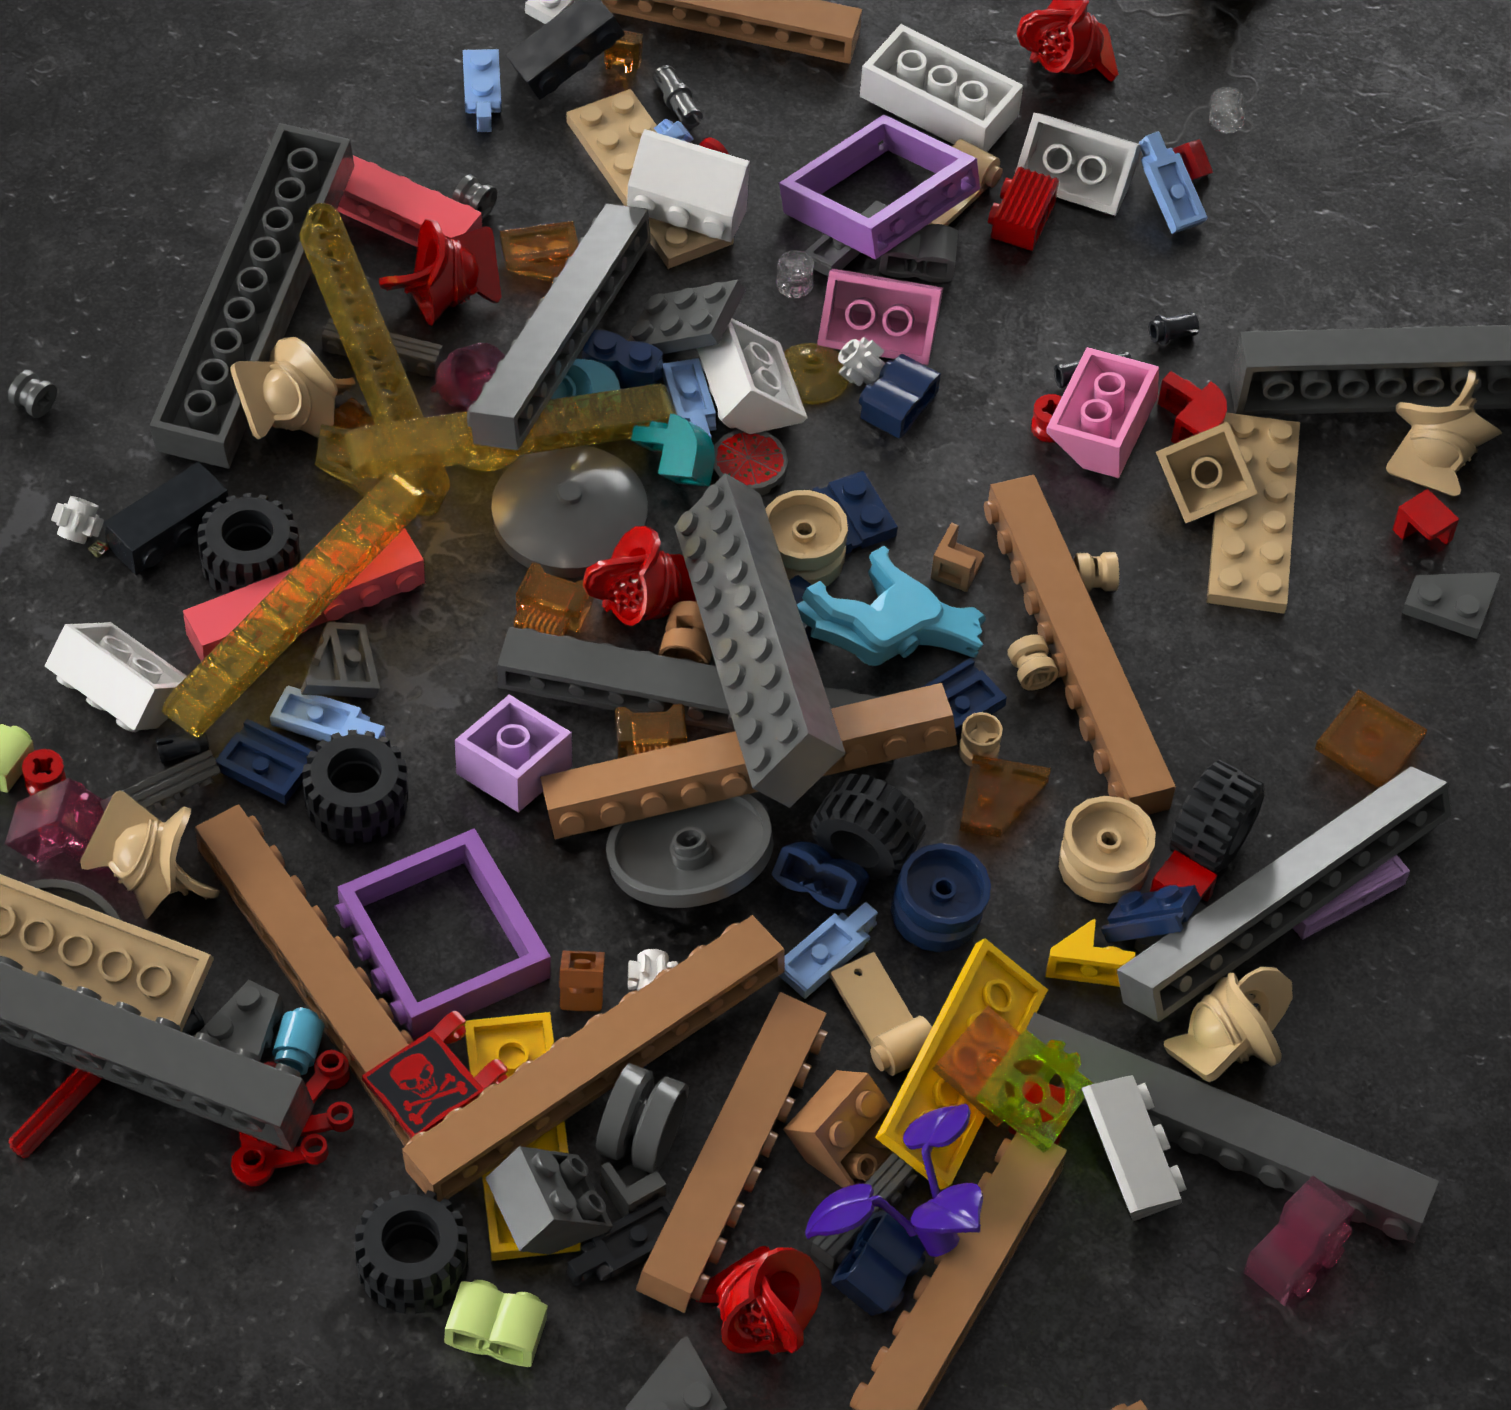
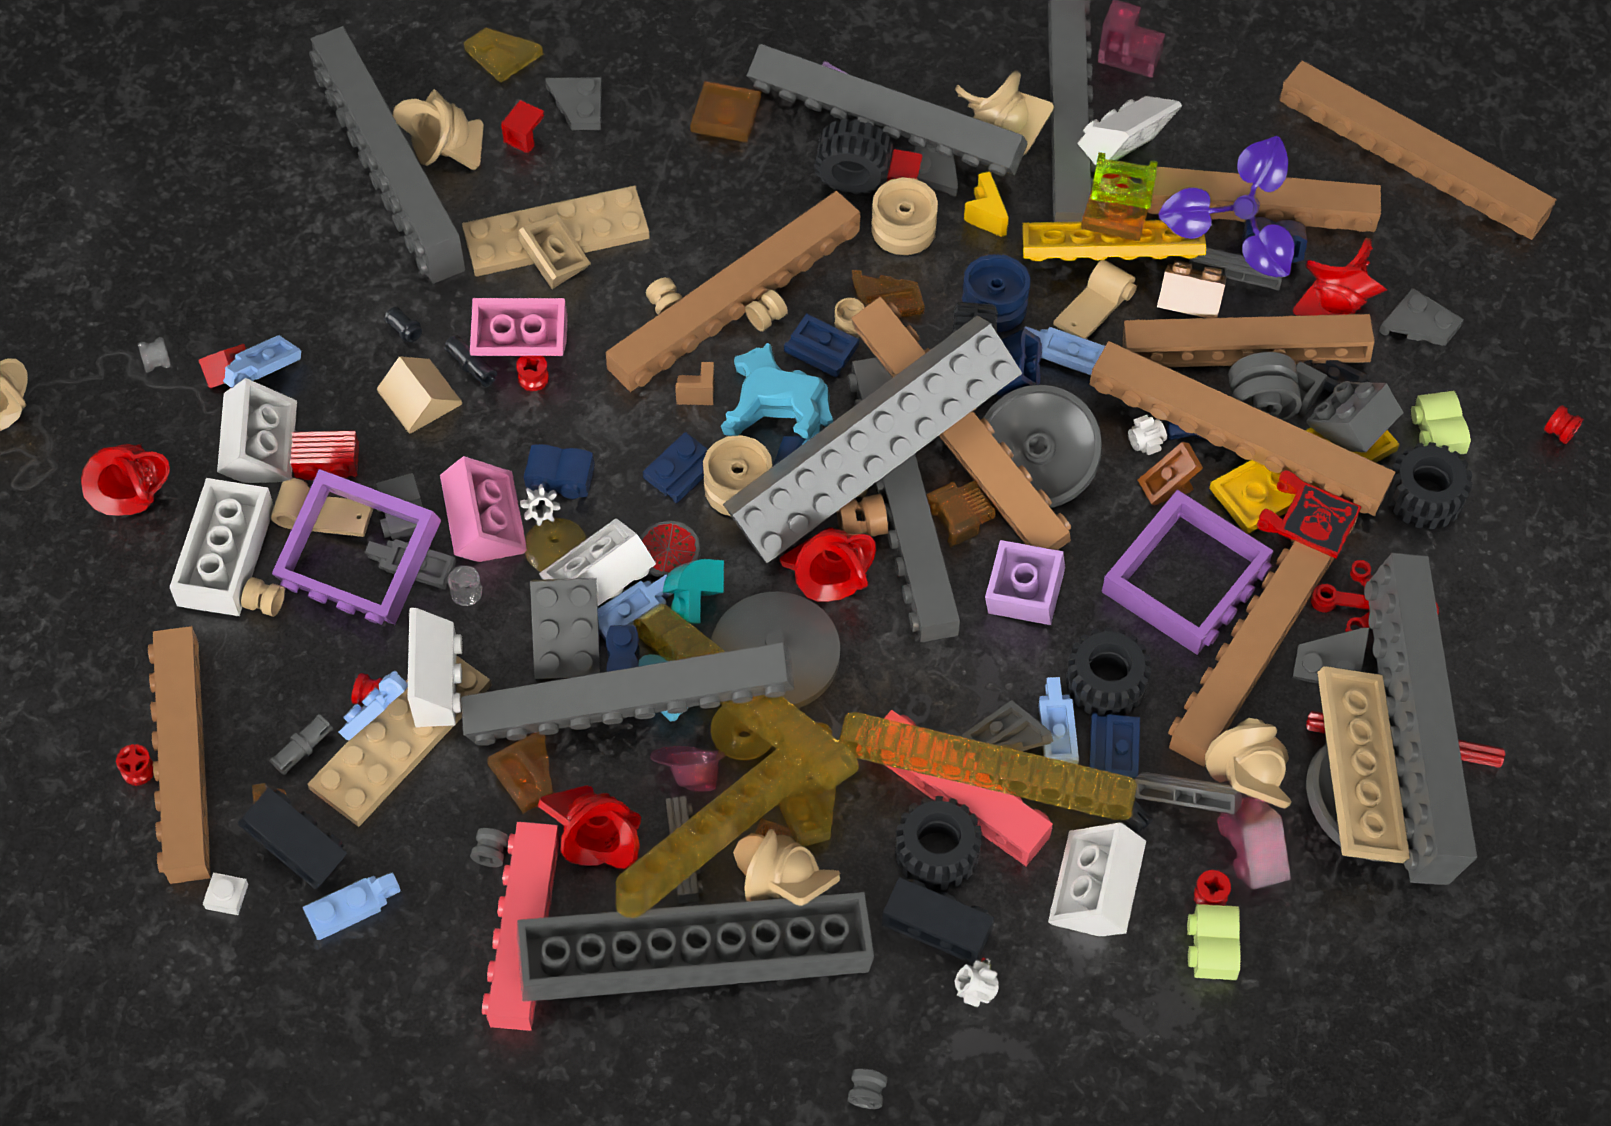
camera: 110 degrees left, 5 degrees up
medium azure brick [272,1008,325,1075] -> none
clear orange piece [514,562,594,636] -> none
dark blue plate [1101,885,1201,943] -> none
red brick [1157,371,1227,444] -> none
none -> tan wheel [241,577,285,617]
none -> tan slope [377,356,462,434]

